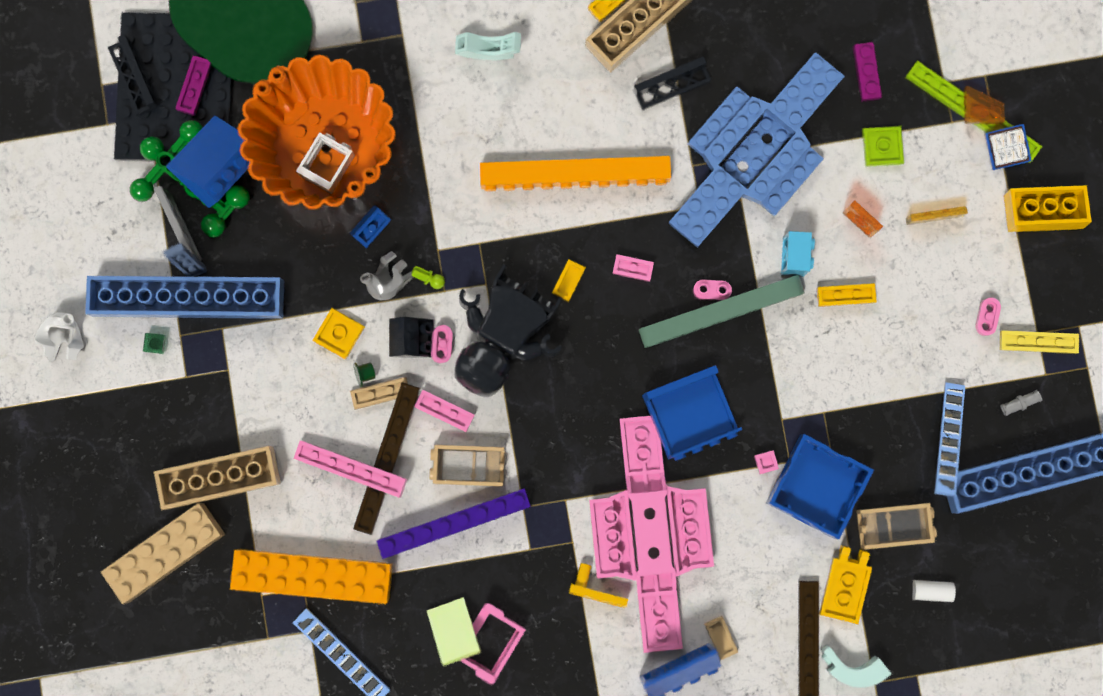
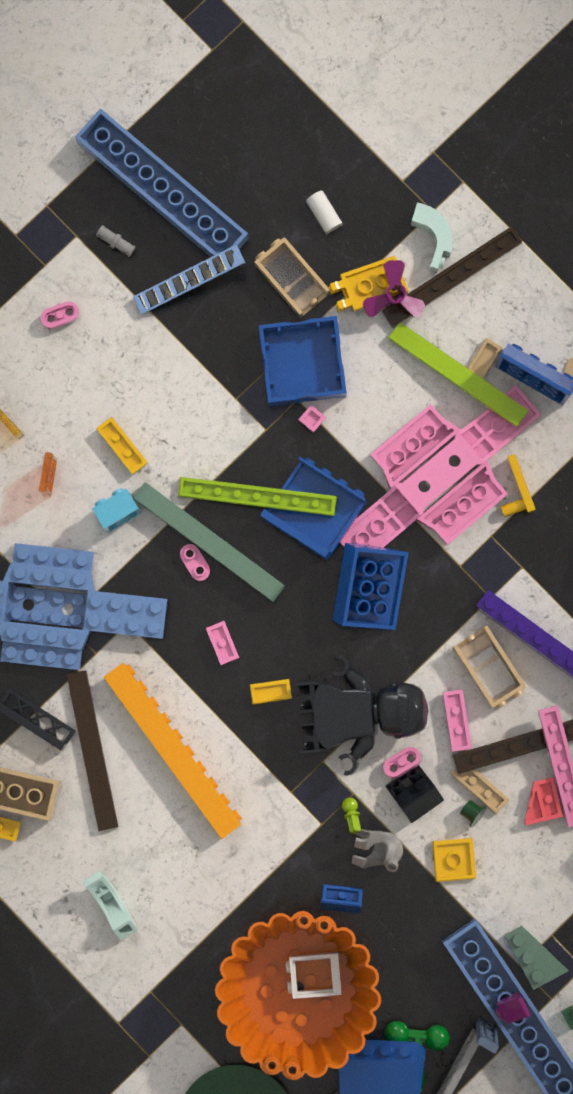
camera: 120 degrees left, 0 degrees up
light yellow plate [1000,331,1079,354] -> none
none -> dark brown tile [66,670,119,831]
none -> lime tile [178,477,337,516]
none -> blue slope [332,543,409,630]
none -> magenta piece [363,260,425,317]
none -> lime tile [388,322,529,428]
none -> magenta slope [495,992,531,1024]
none -> sand green wing [504,925,569,990]
none -> coral wing [524,777,563,826]

